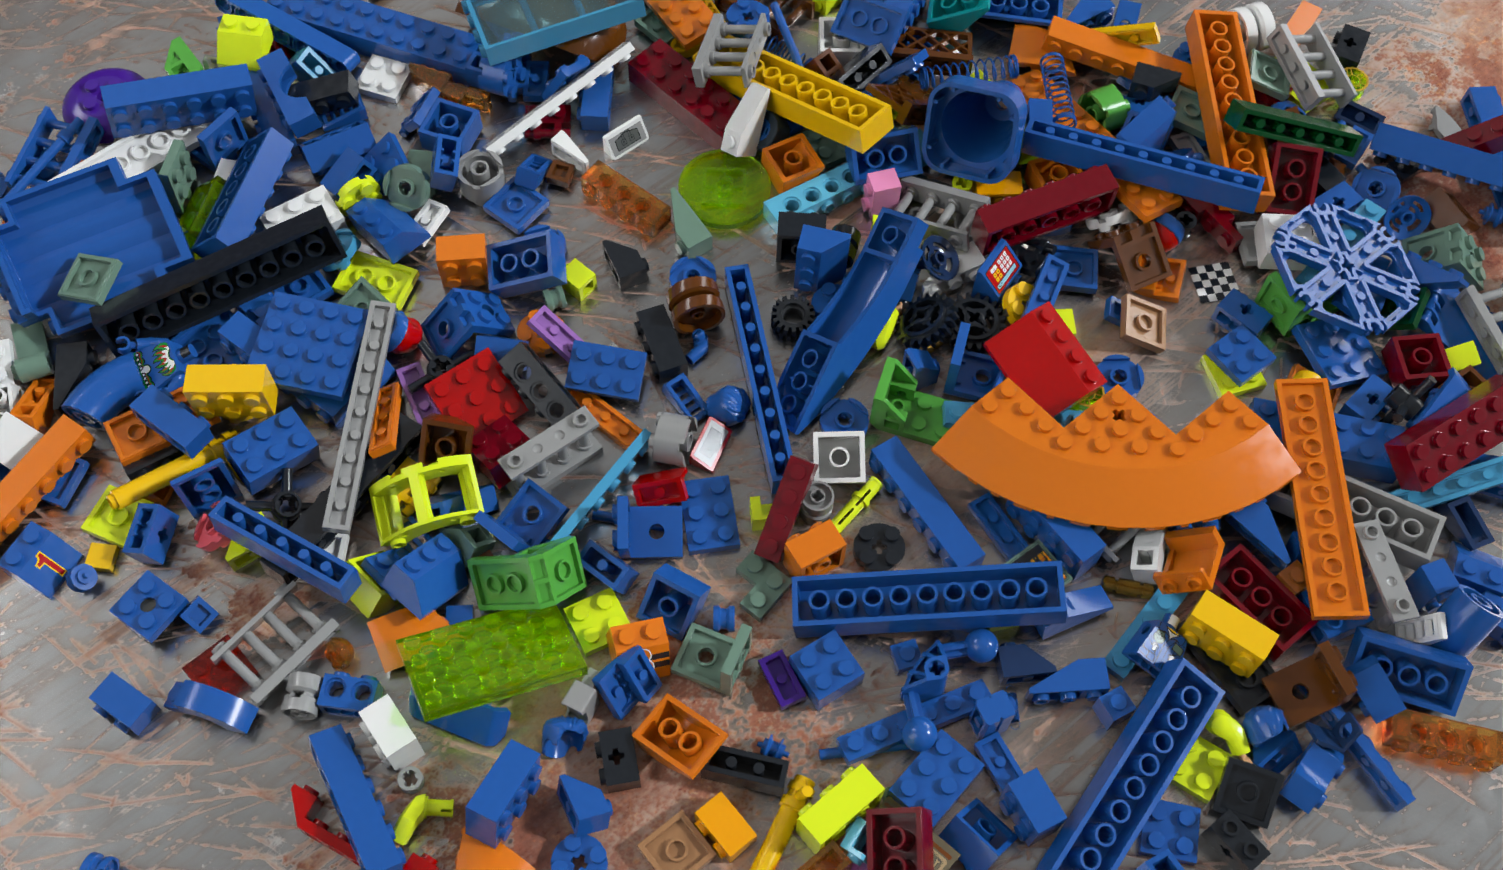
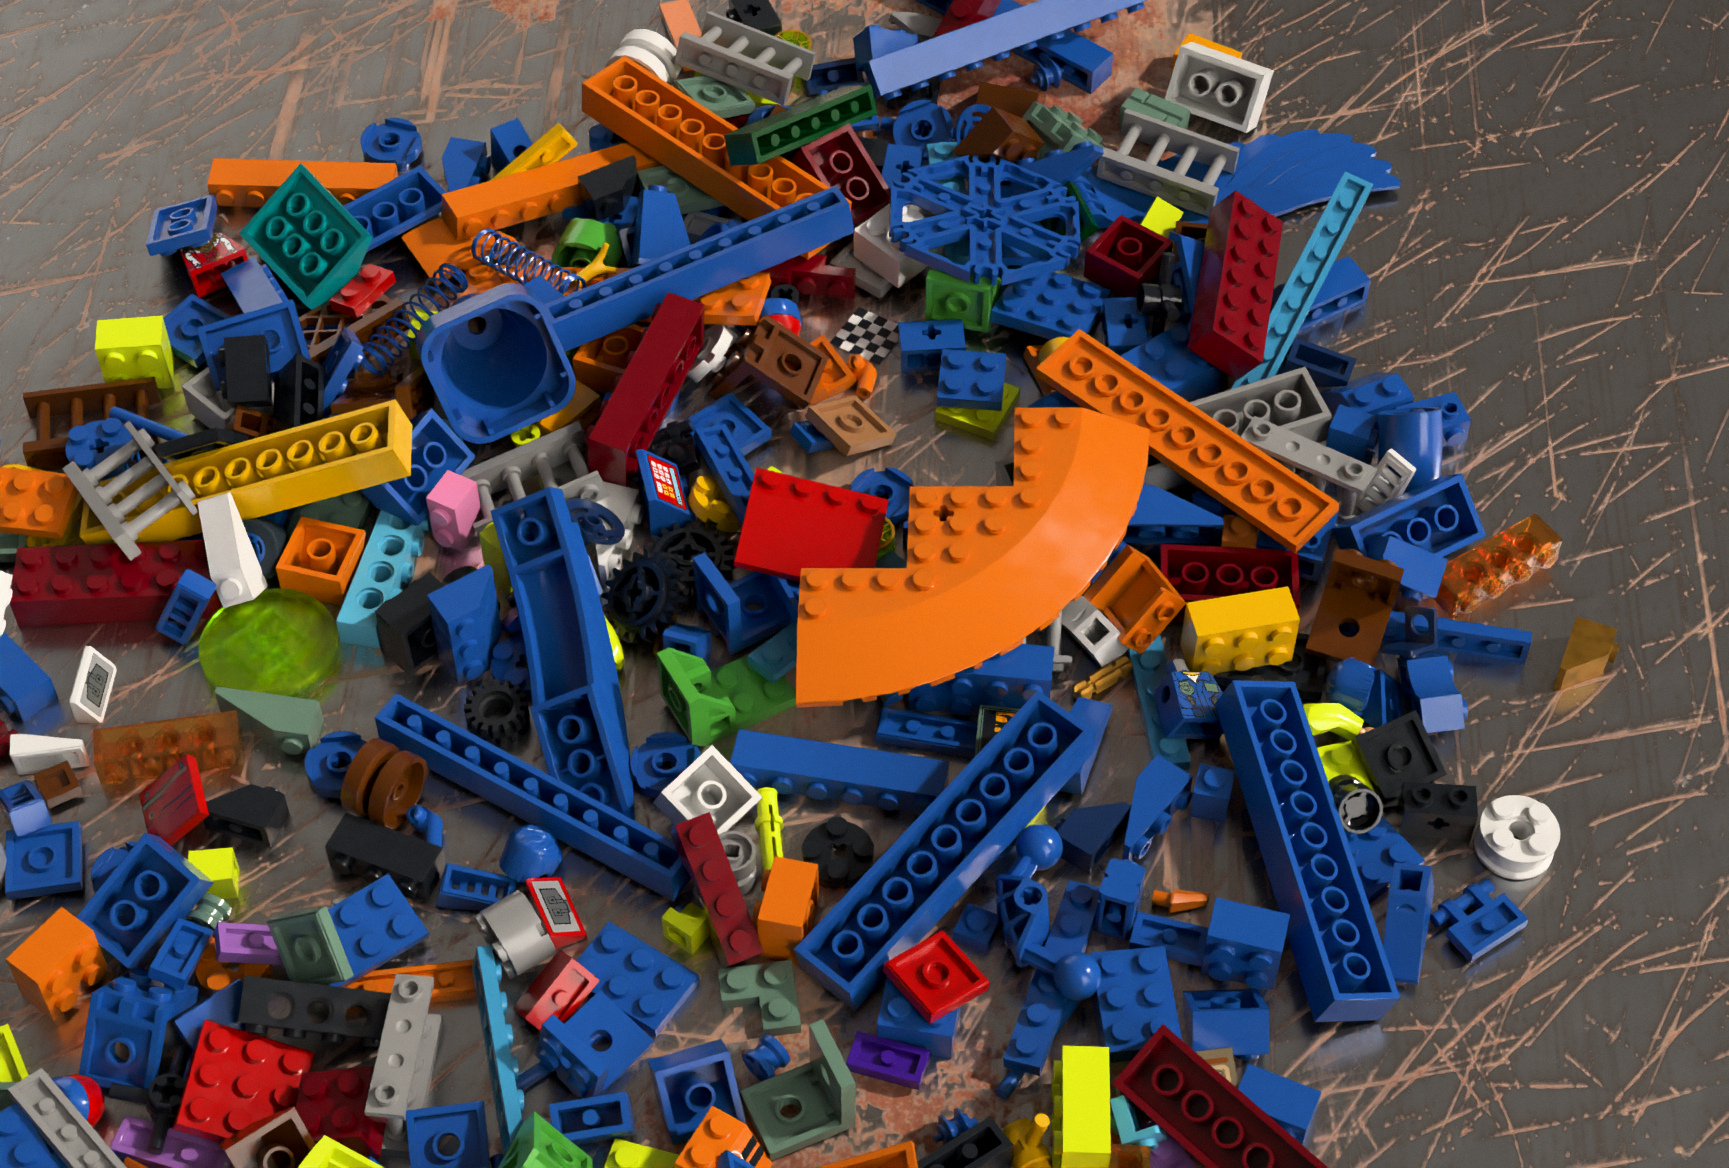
camera: 45 degrees left, 10 degrees down
none -> red tile [139,754,209,846]
none -> blue plate [147,918,214,990]
none -> blue slope [155,569,217,645]
none -> black tile [156,427,248,461]
none -> black brick [219,335,273,409]
none -> sand green plate [267,906,354,985]
none -> red plate [329,263,396,318]
none -> yellow bar [573,243,617,287]
none -> orange arm [846,354,877,399]
none -> blue slope [853,25,919,72]
none -> red tile [882,930,990,1024]
none -> reddish brown slope [953,106,1045,165]
none -> orange bar [1151,889,1210,913]
none -> black wheel [1328,775,1383,834]
none -> pearl gold slope [1553,616,1620,690]

